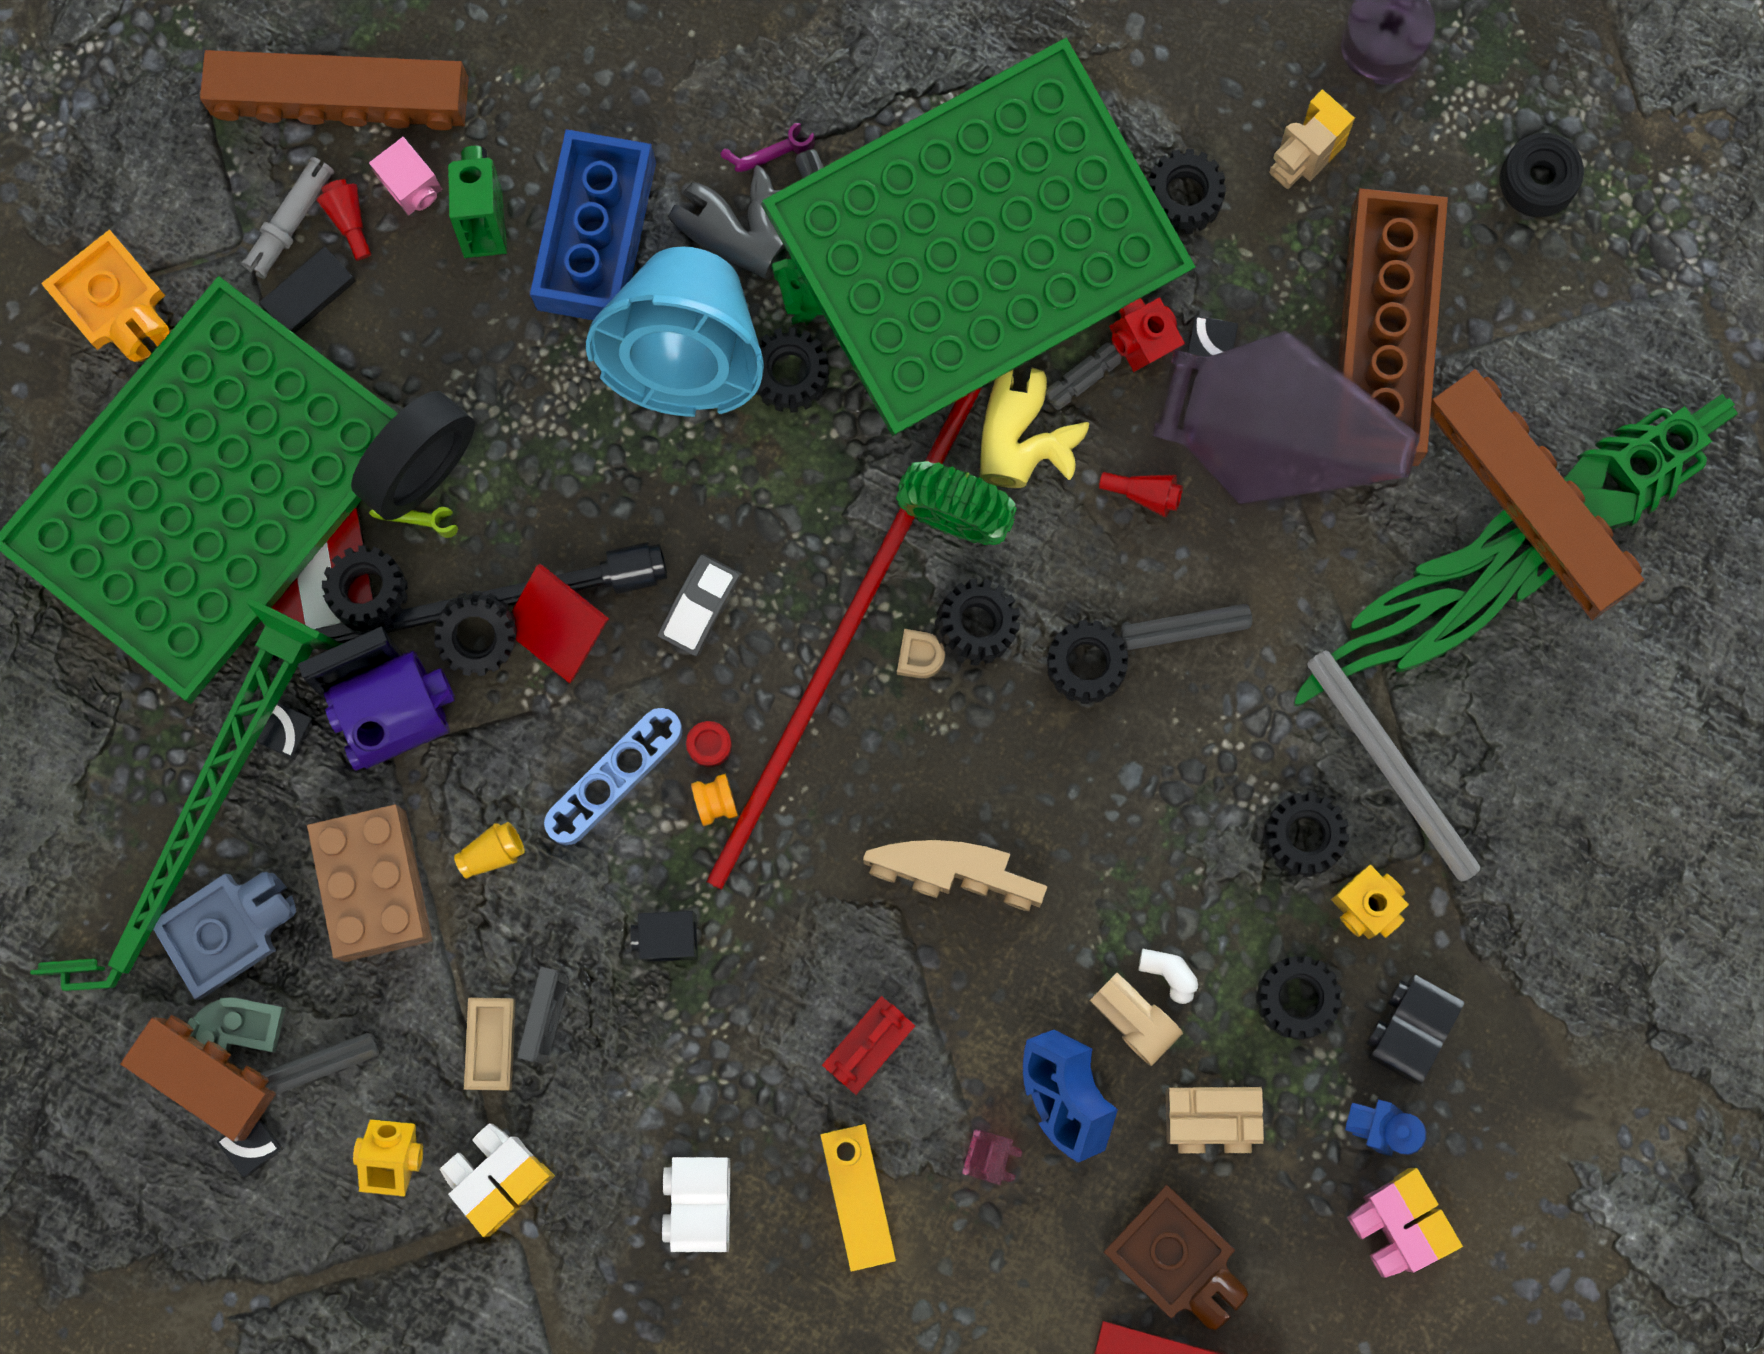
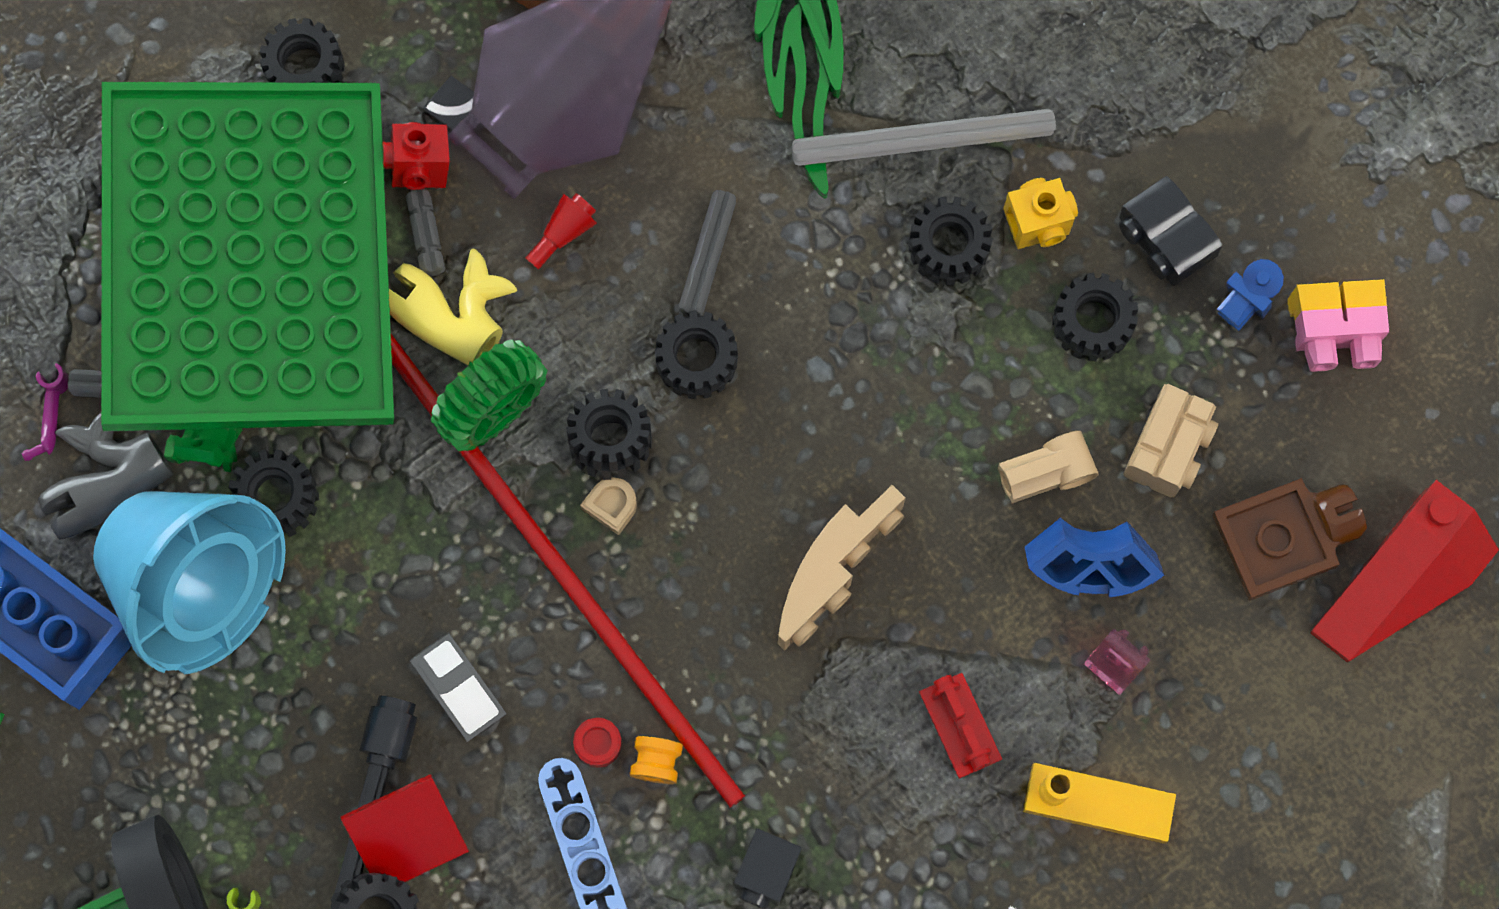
camera: 70 degrees left, 5 degrees down
white arm [1138,949,1198,1004] -> none

